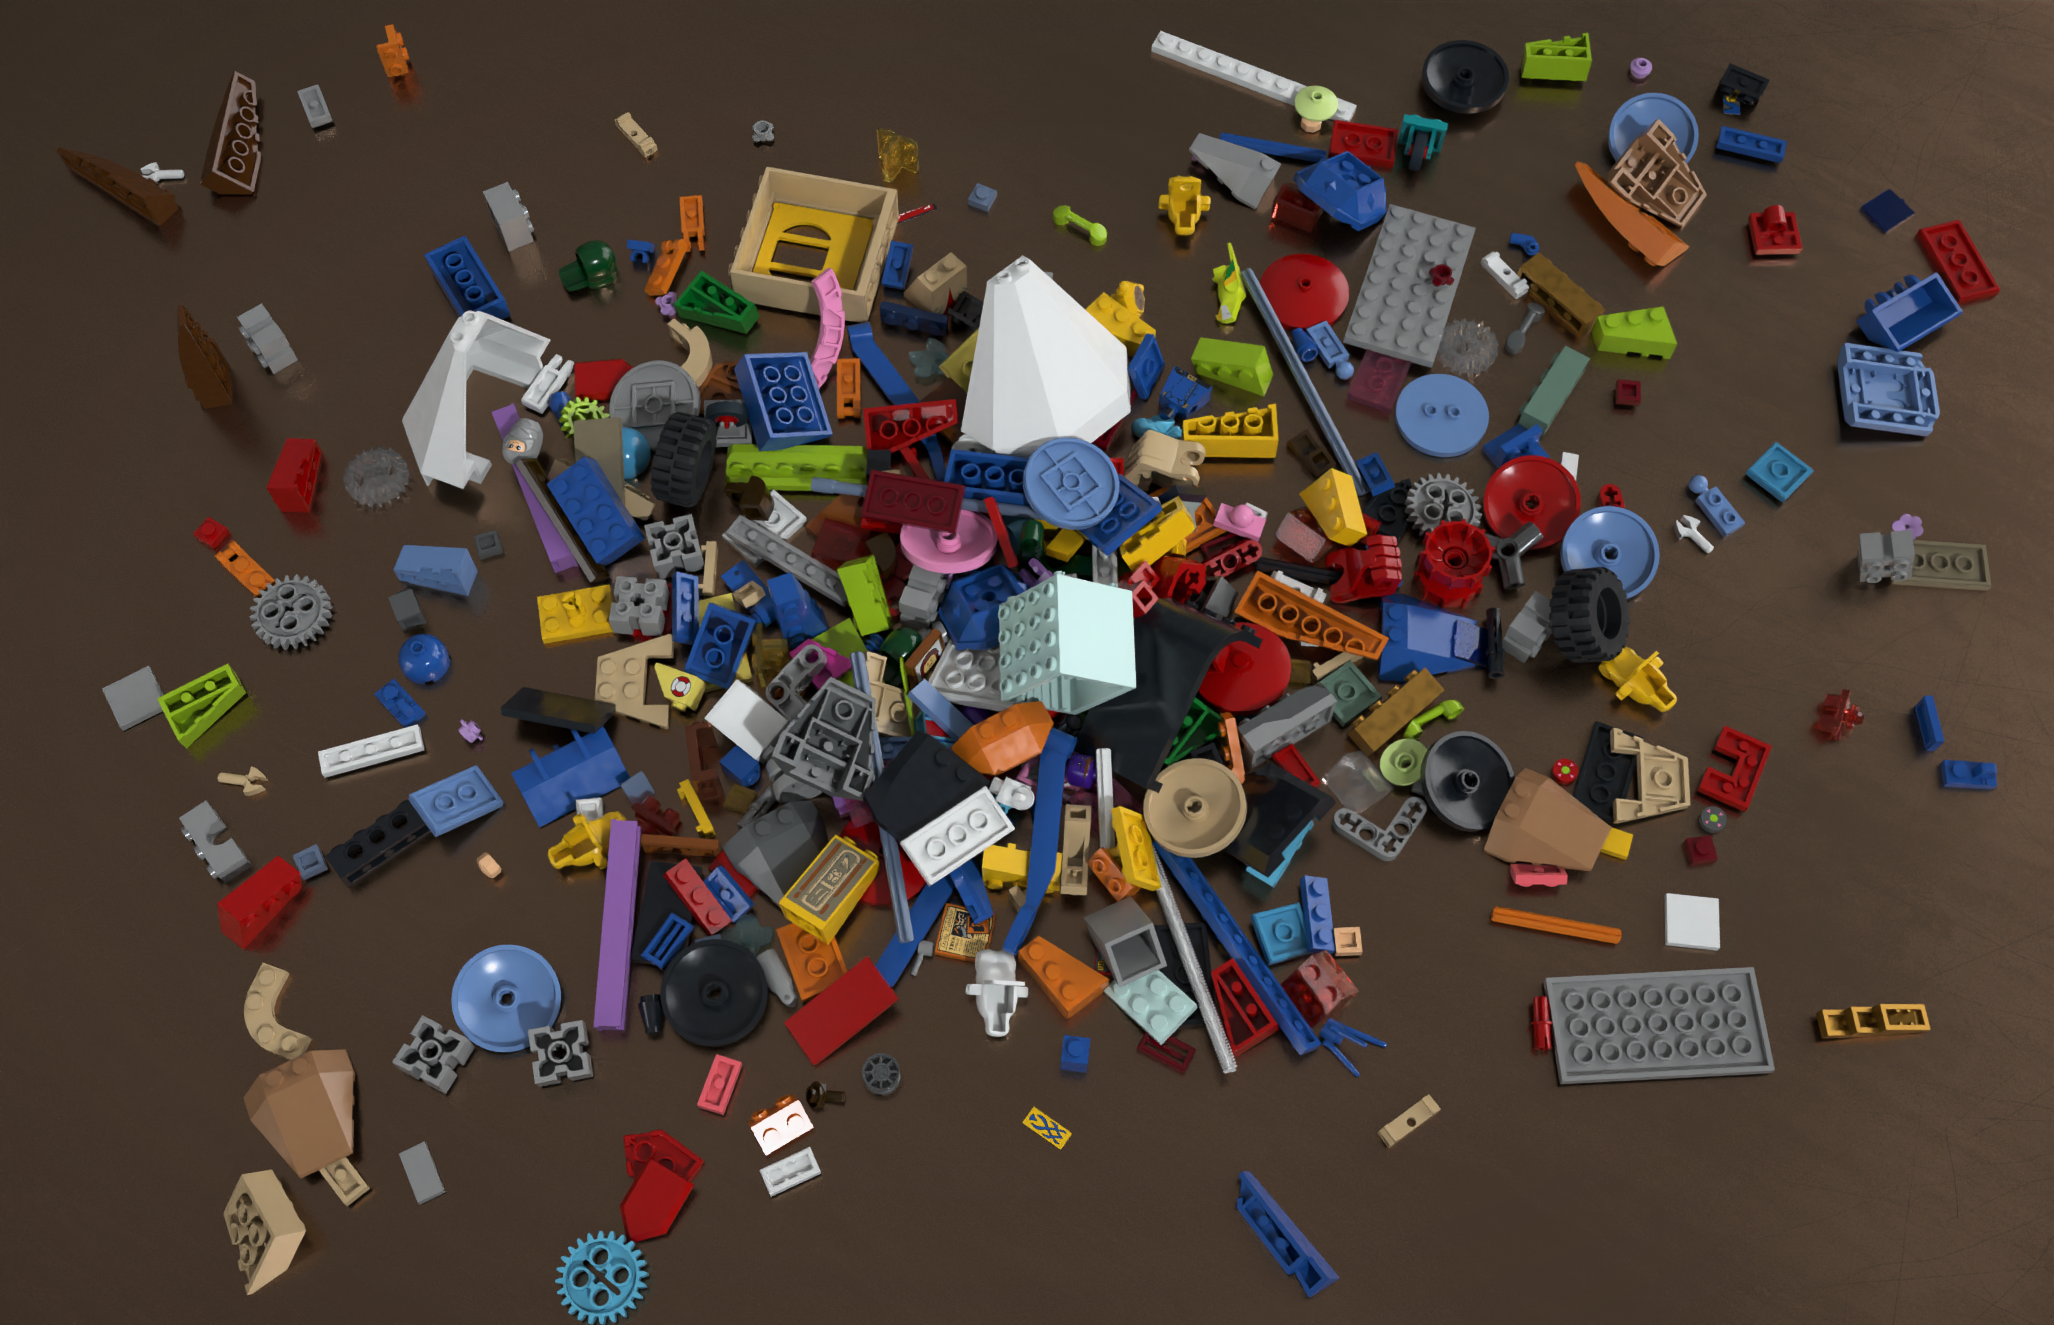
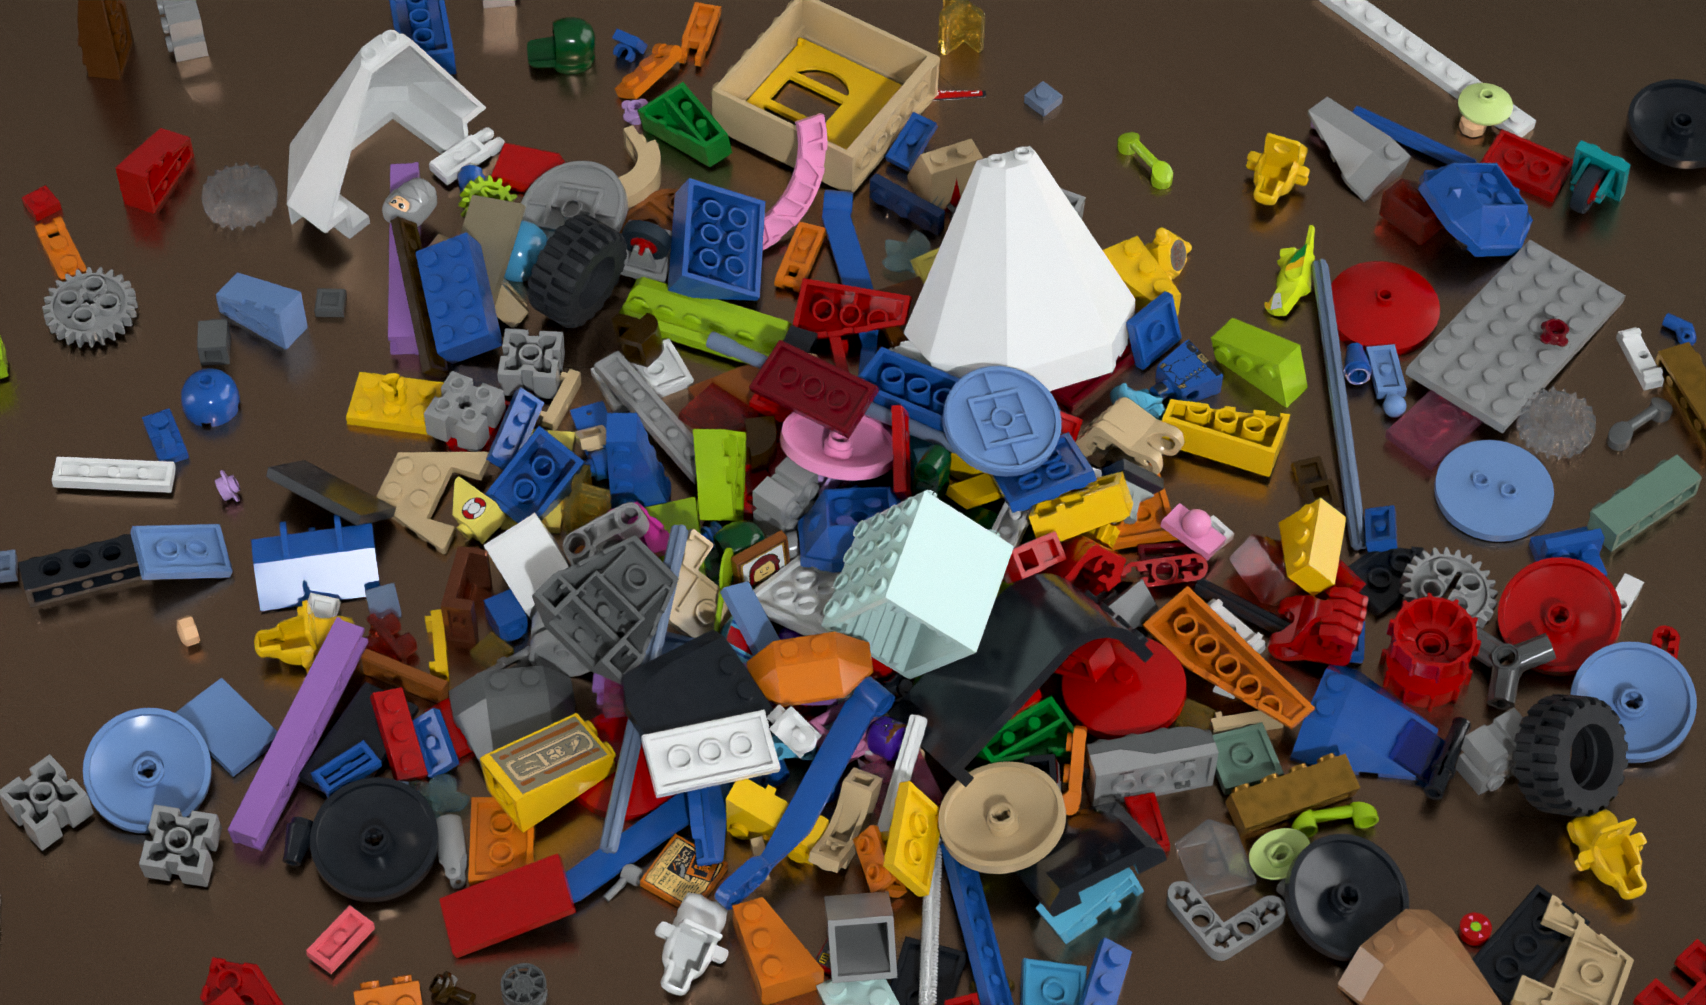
camera: 20 degrees right, 10 degrees down
none -> medium blue tile [175,678,278,777]

